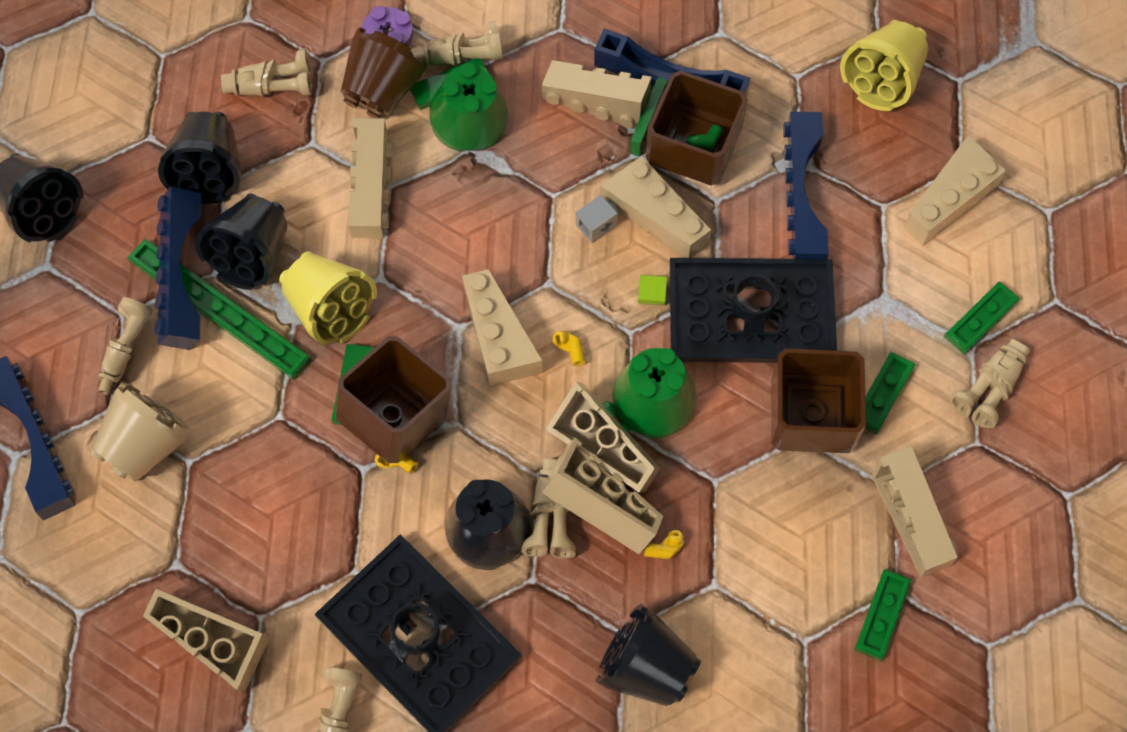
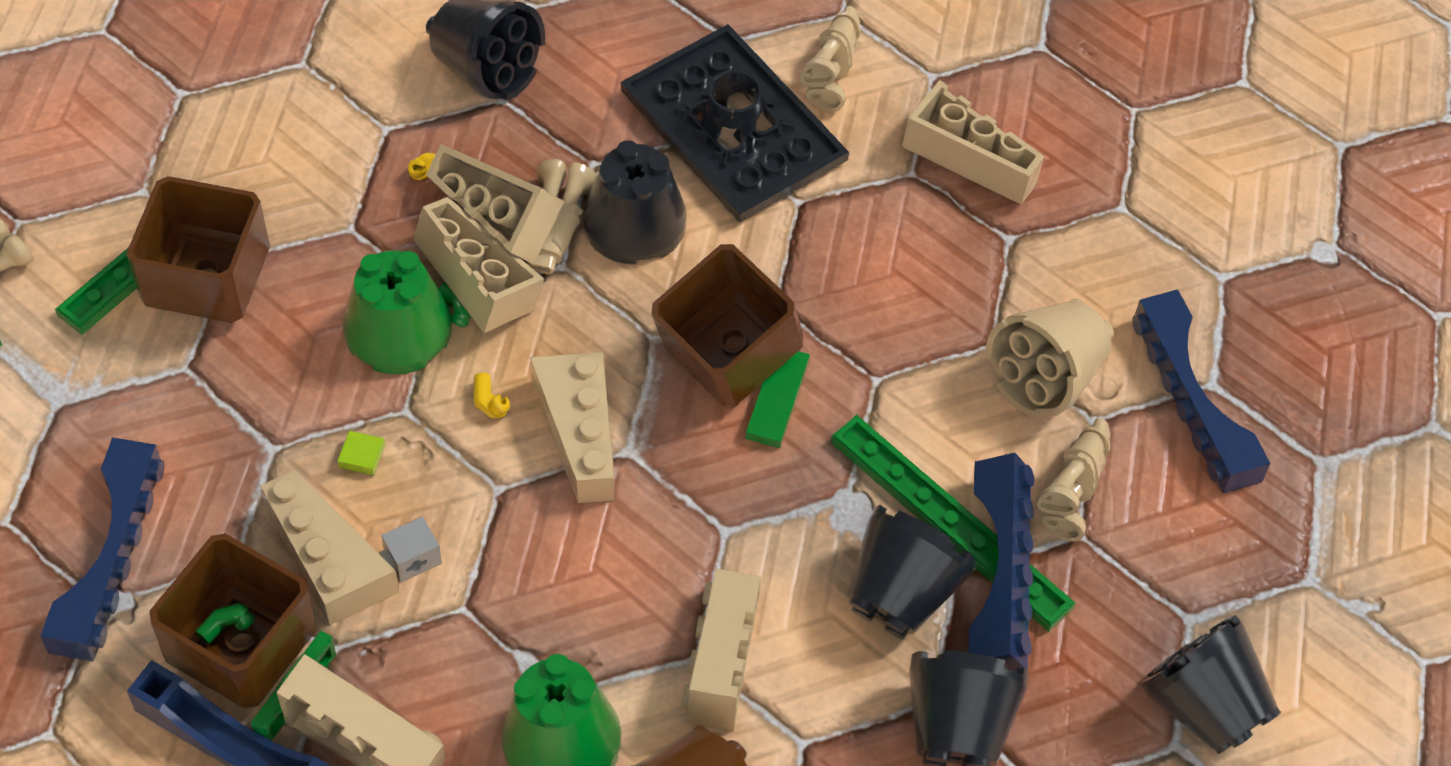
camera: 175 degrees left, 10 degrees down
light yellow cone [279,251,377,346] -> none
black plate [669,258,837,363] -> none
green tile [854,569,911,662] -> none
tan wedge [871,445,958,578] -> none

